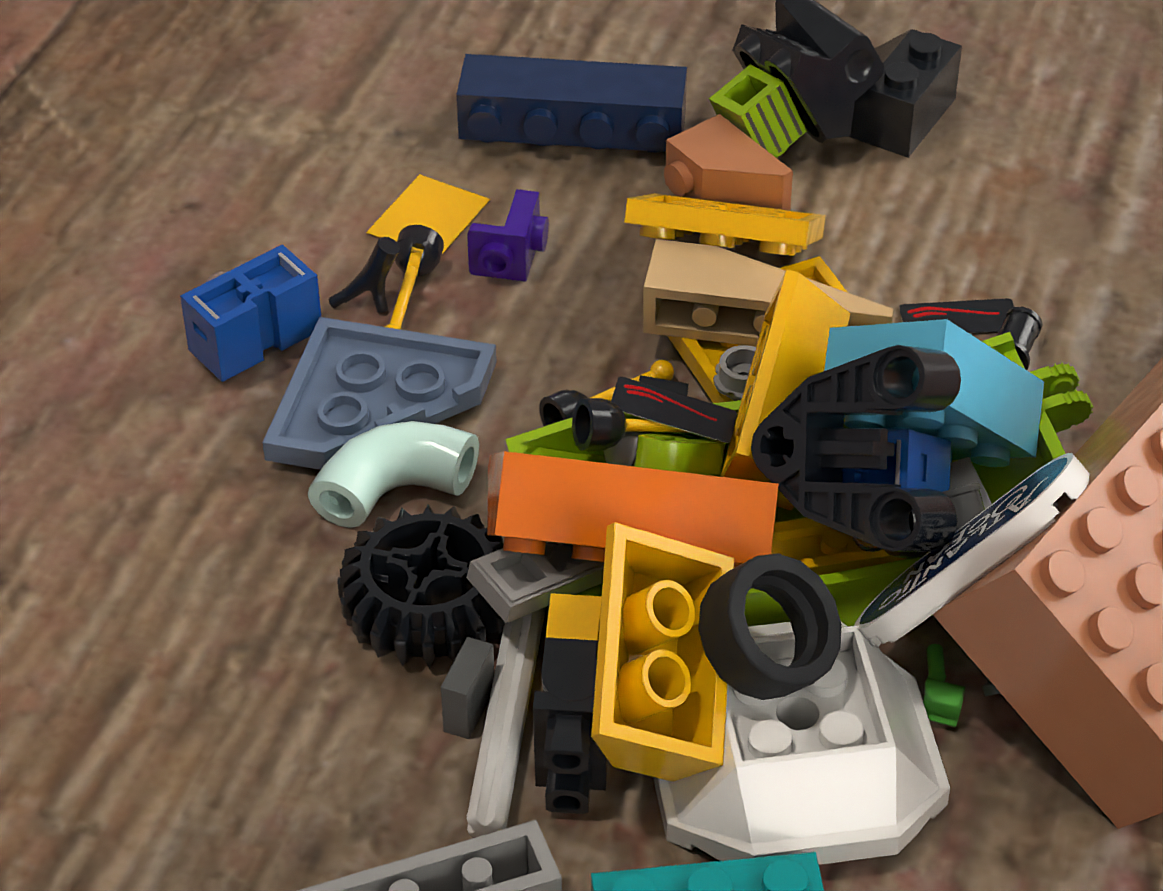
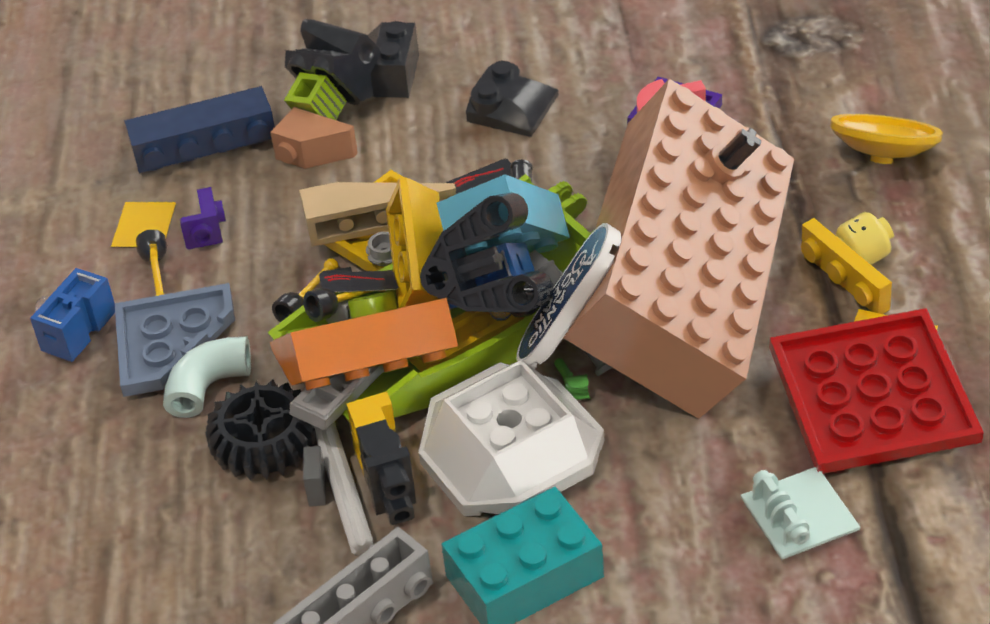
camera: 20 degrees left, 0 degrees up
black bar [329,237,400,313] -> none
yellow slope [591,522,734,782] -> none
yellow plate [624,193,826,256] -> none
black tyre [698,553,842,700] -> none
none -> black slope [466,60,559,137]

